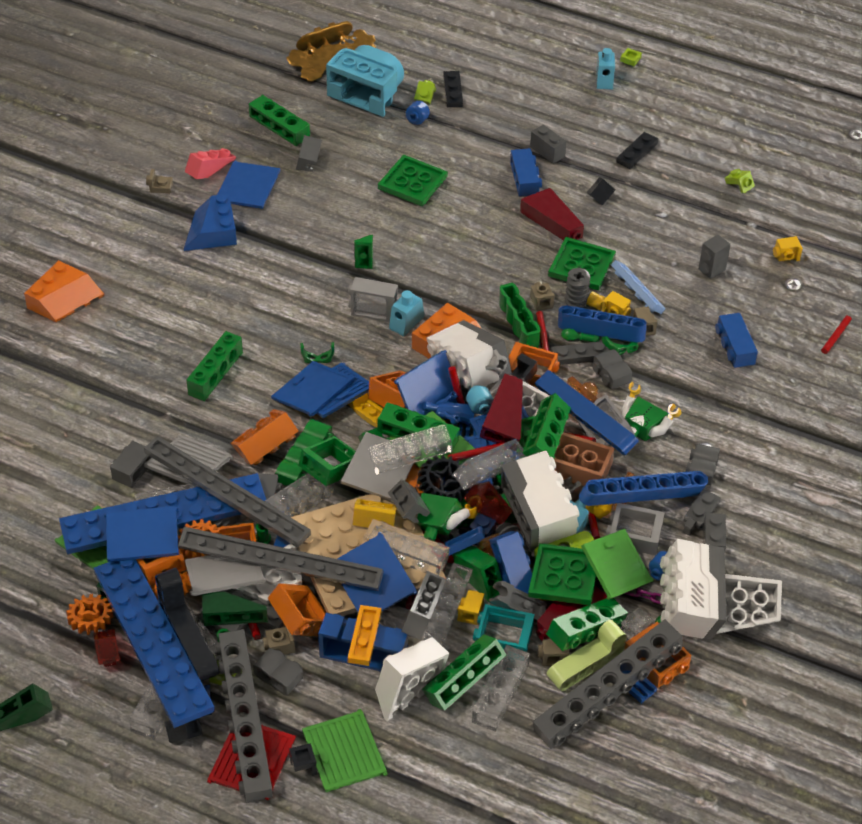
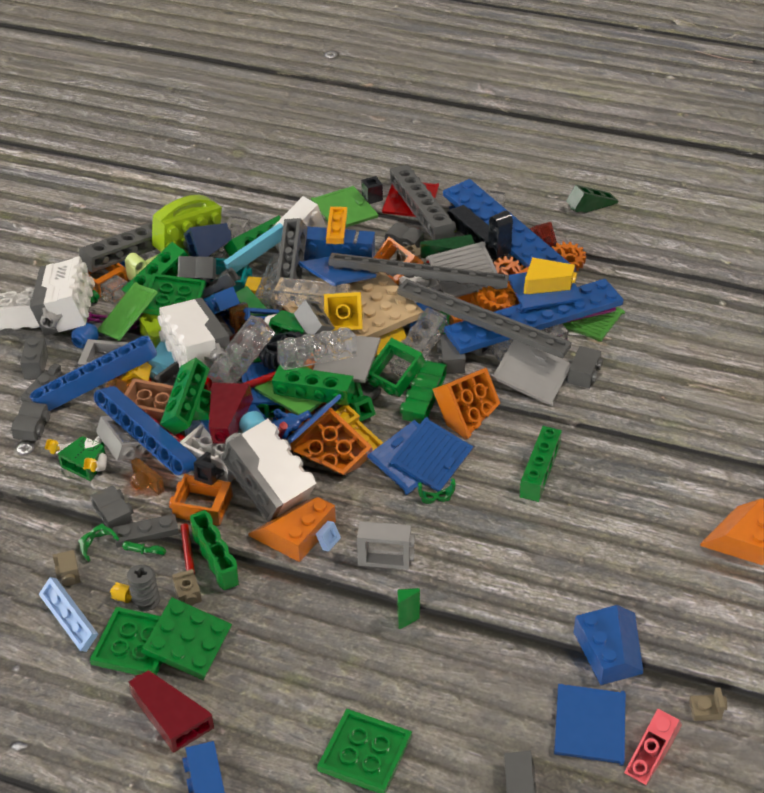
camera: 175 degrees right, 5 degrees down
medium azure torso [389,290,425,337] -> none
blue beam [558,306,647,343] -> none
black panel [587,177,616,205] -> none
yellow brick [601,291,631,316] -> none
none -> green plate [141,597,232,681]
none -> lime piece [152,195,222,252]
none -> dark grey brick [178,256,216,283]
none -> dark blue slope [184,223,232,257]
none -> medium azure tile [223,223,283,272]
none -> light blue plate [316,521,341,551]
none -> yellow slope [524,257,577,294]

